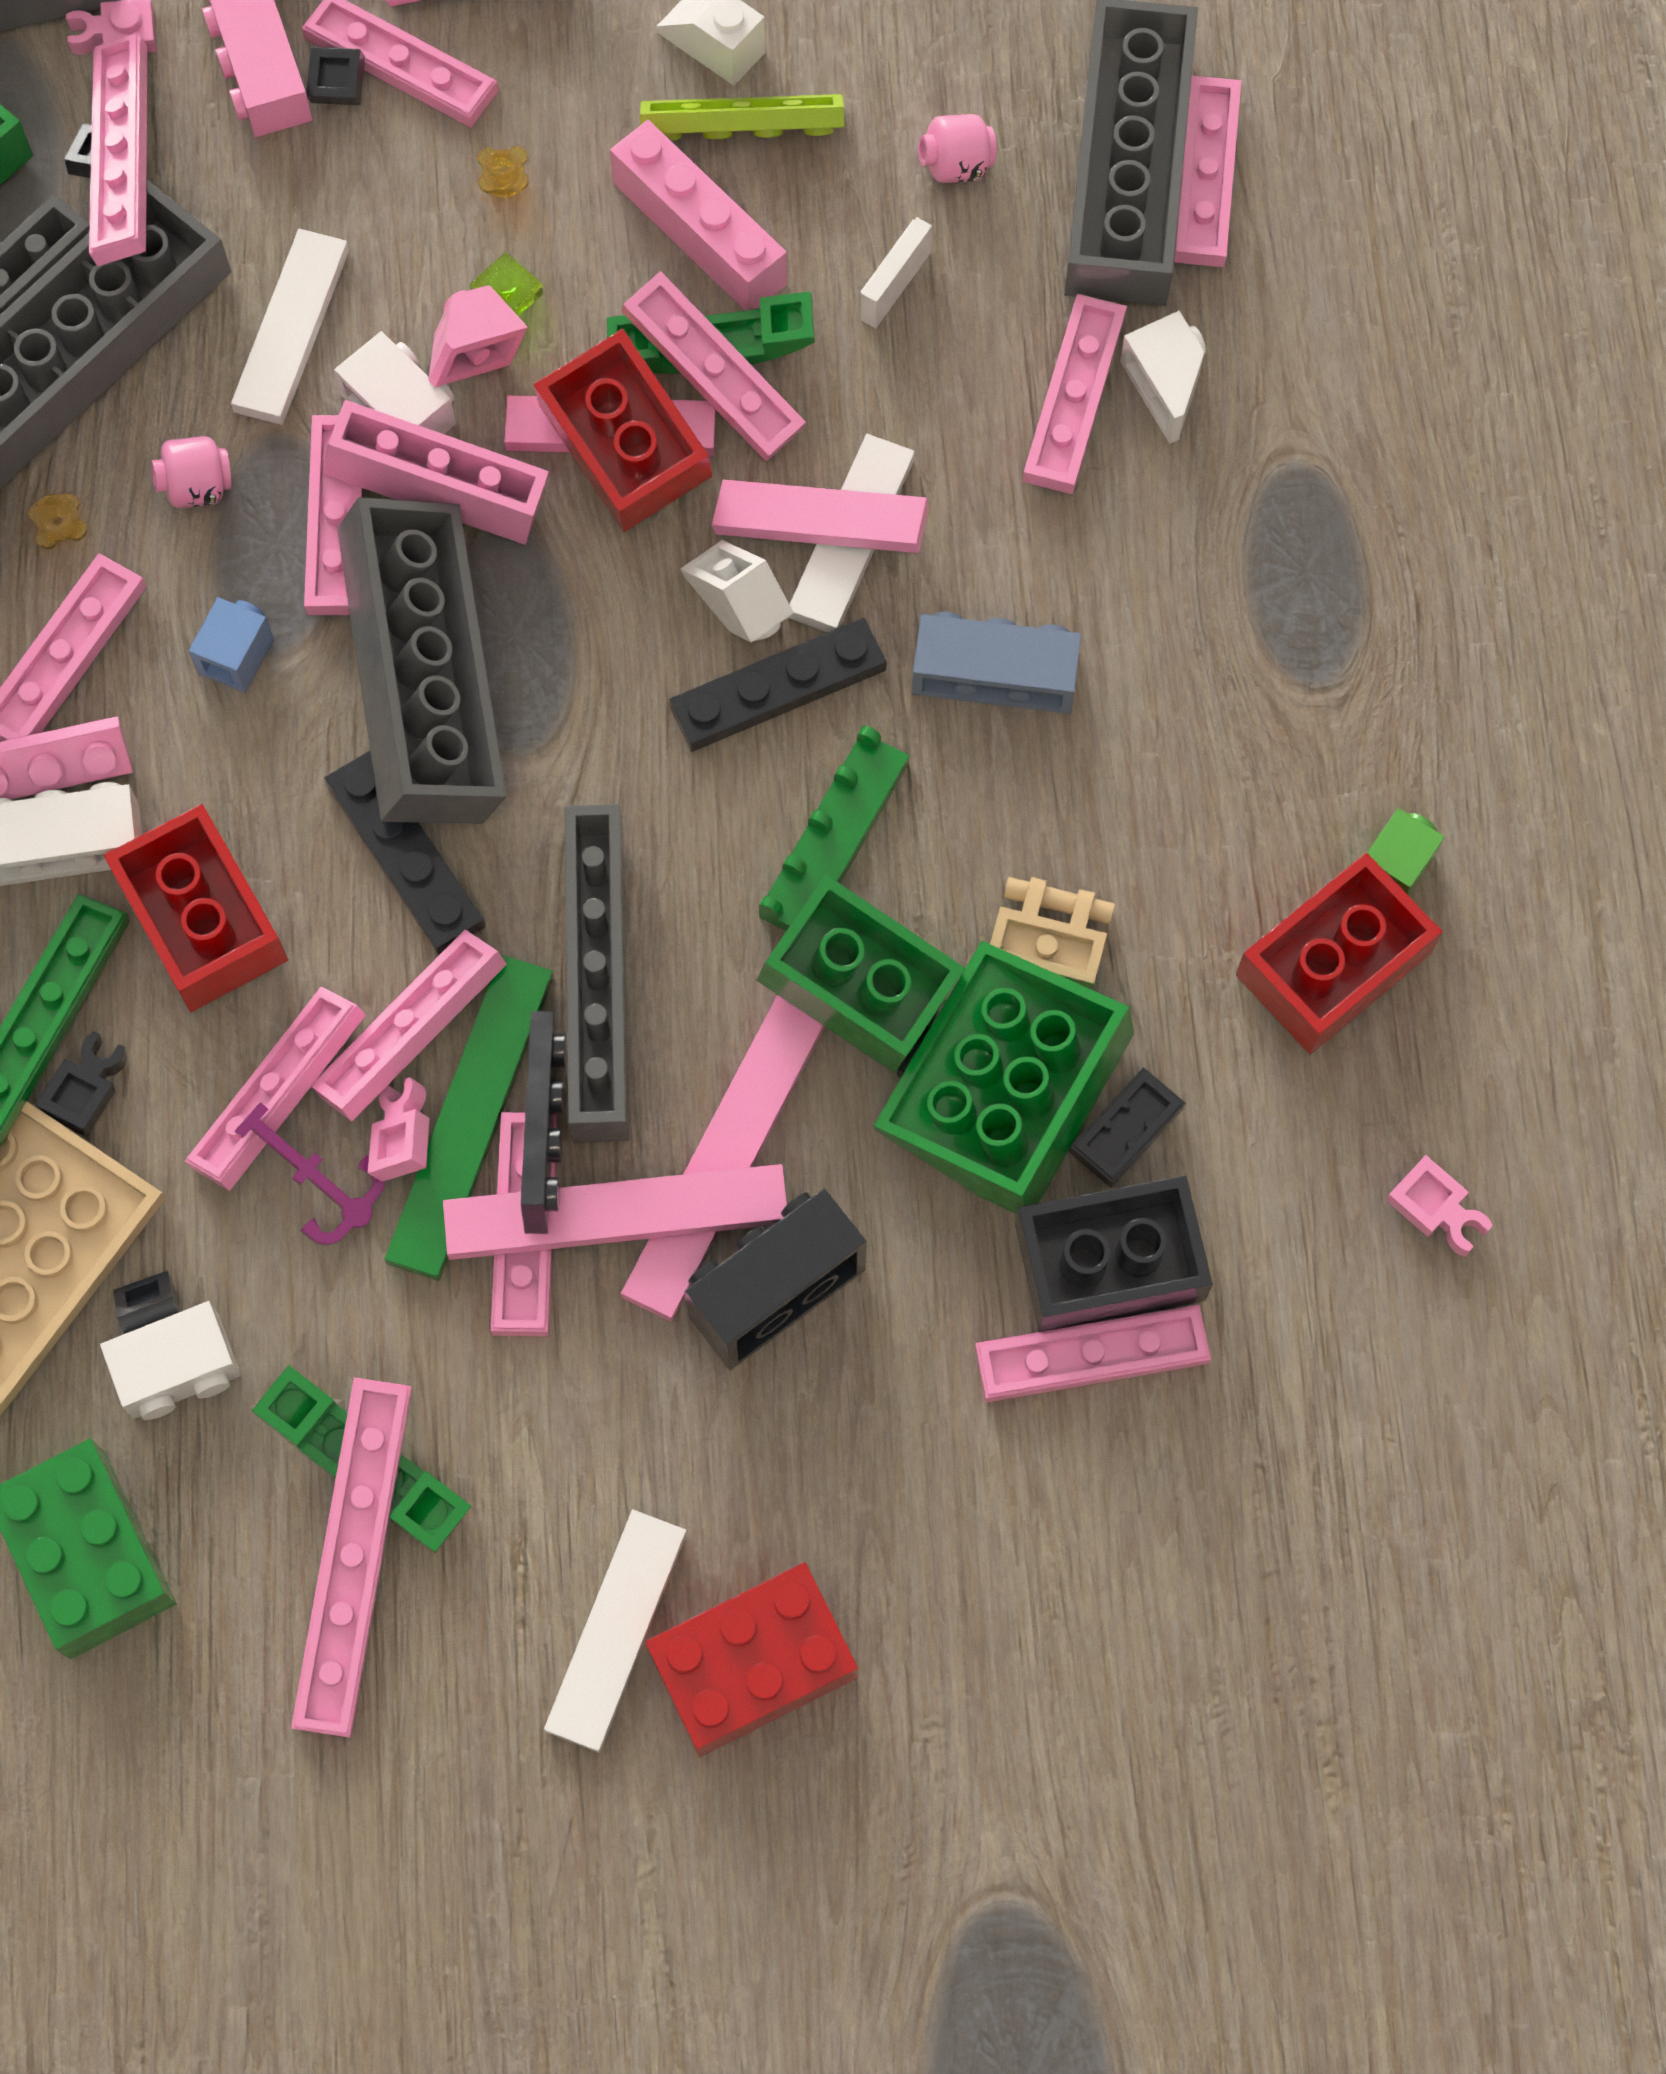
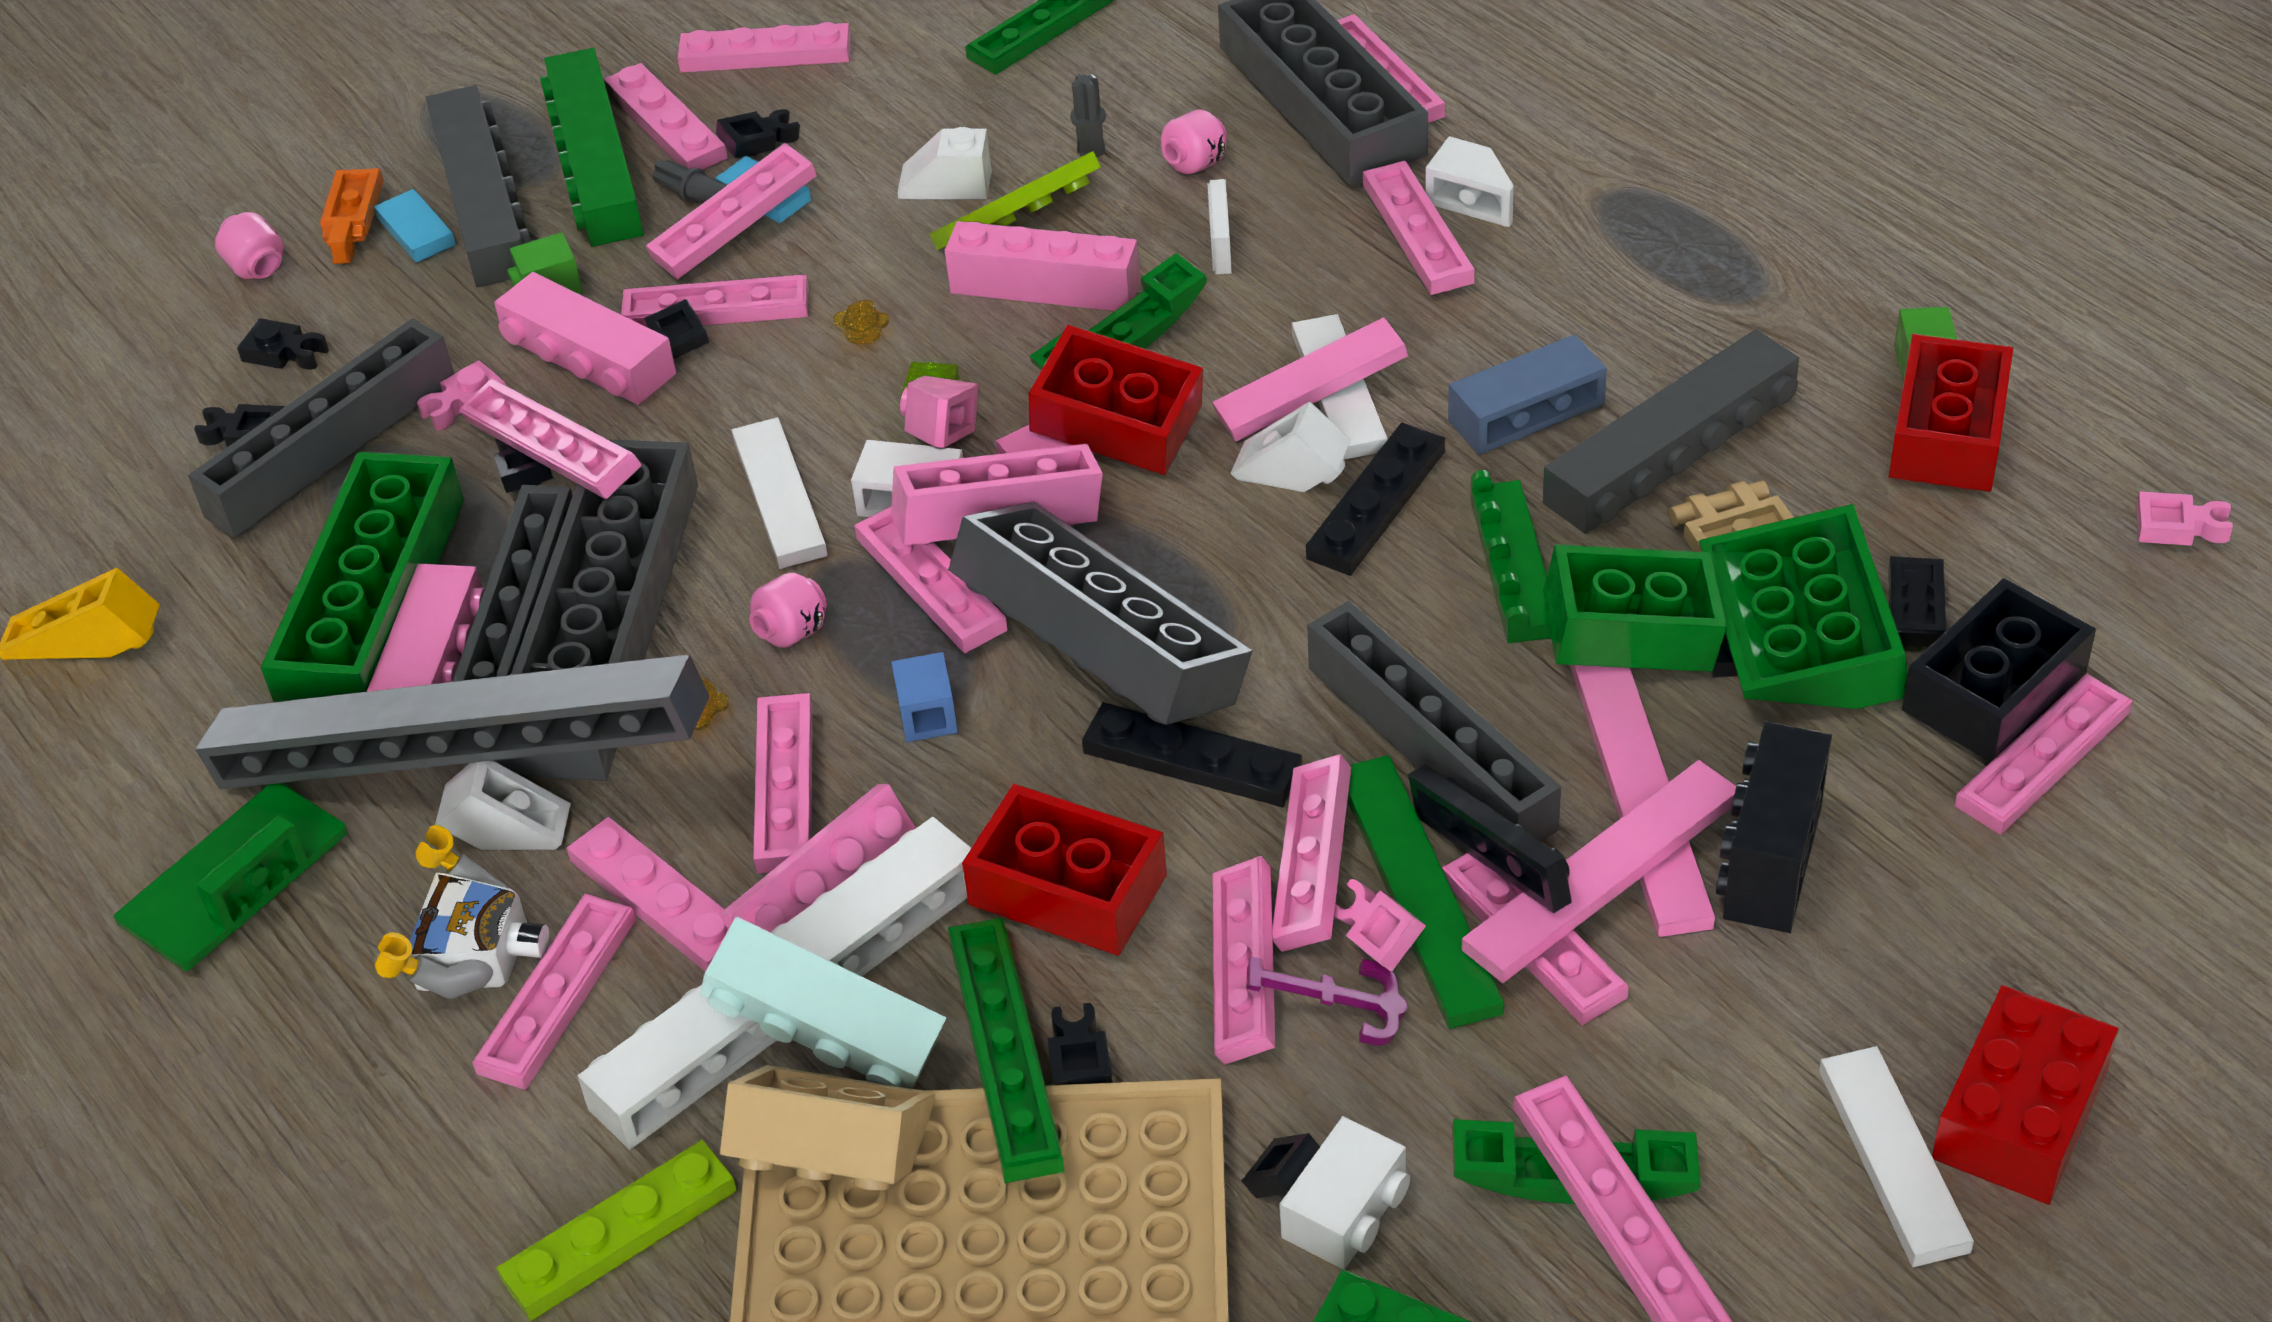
camera: 30 degrees left, 25 degrees down
bright pink plate [621,271,806,462] -> none
none -> dark grey axle [1070,73,1106,158]
none -> dark grey brick [1543,329,1800,534]

